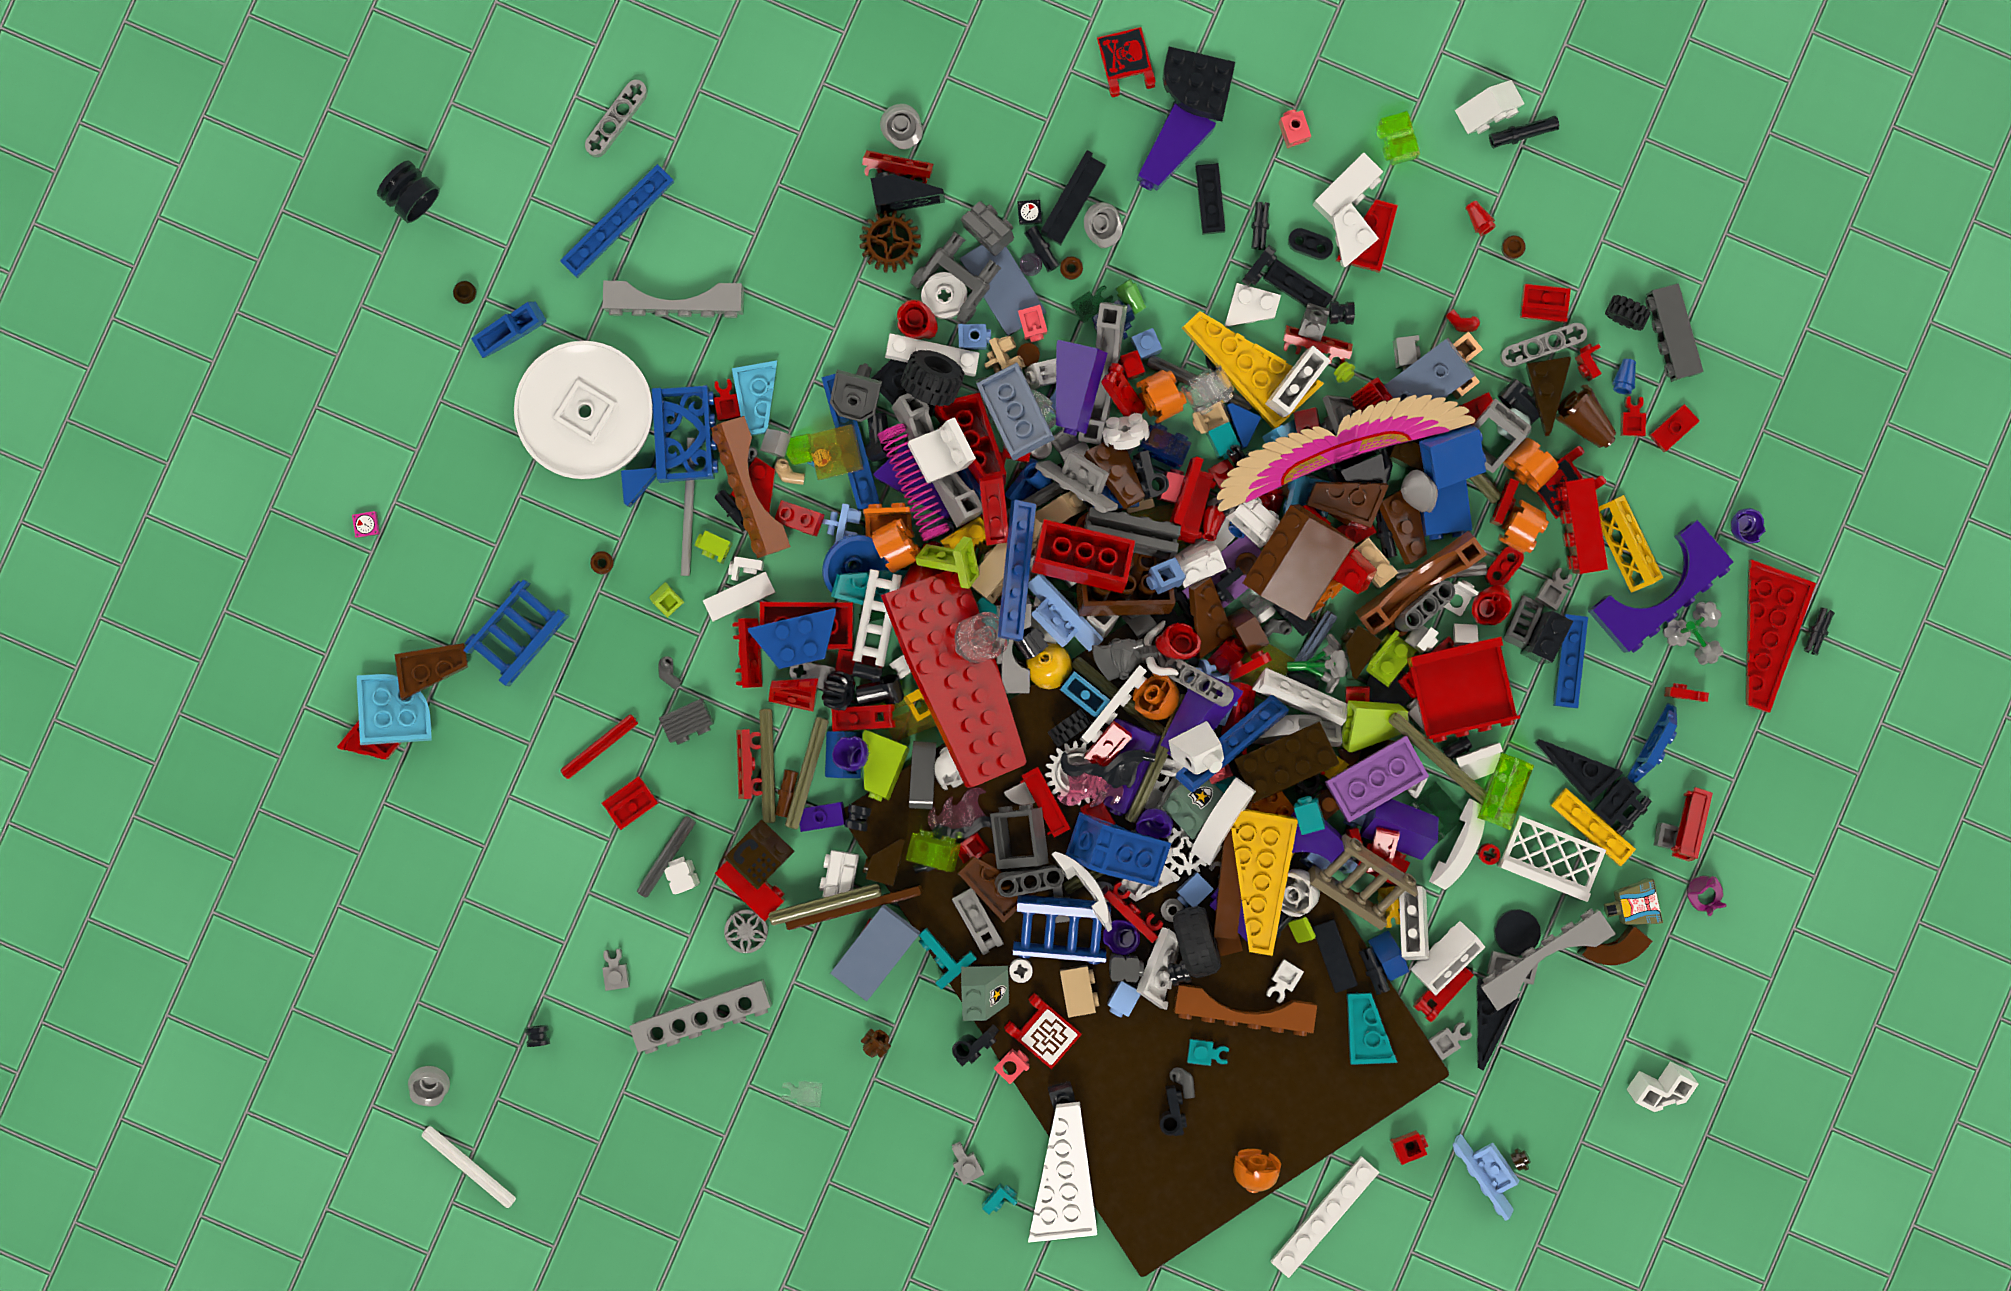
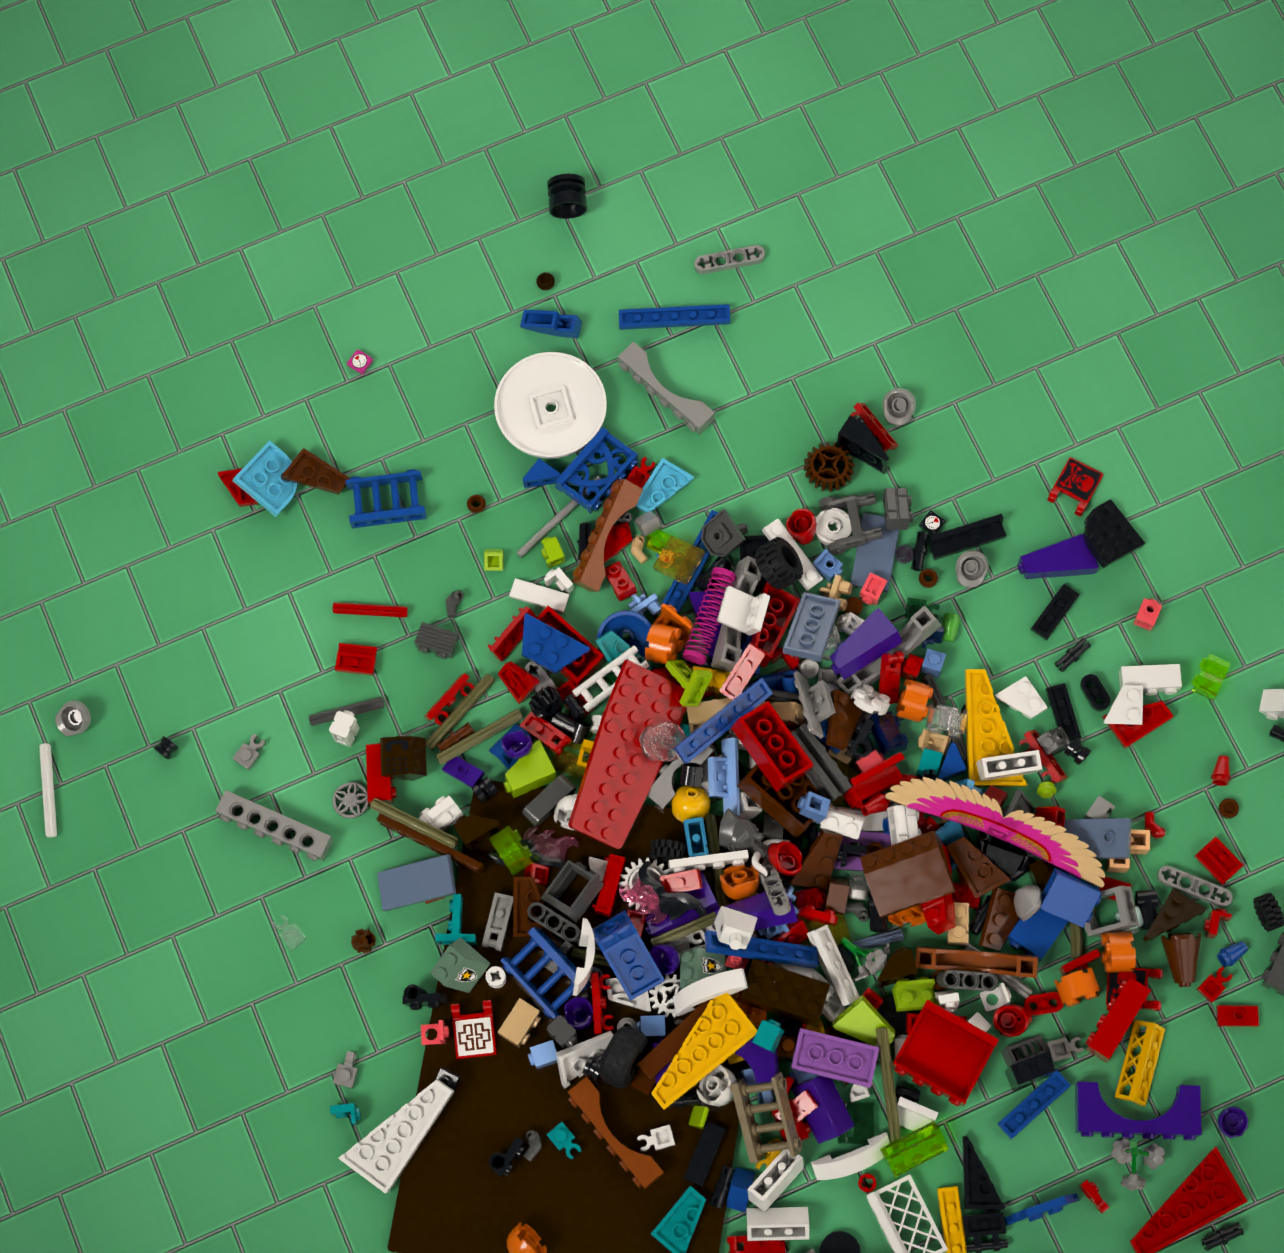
camera: 50 degrees right, 15 degrees down
black plate [1242,245,1277,287] -> none

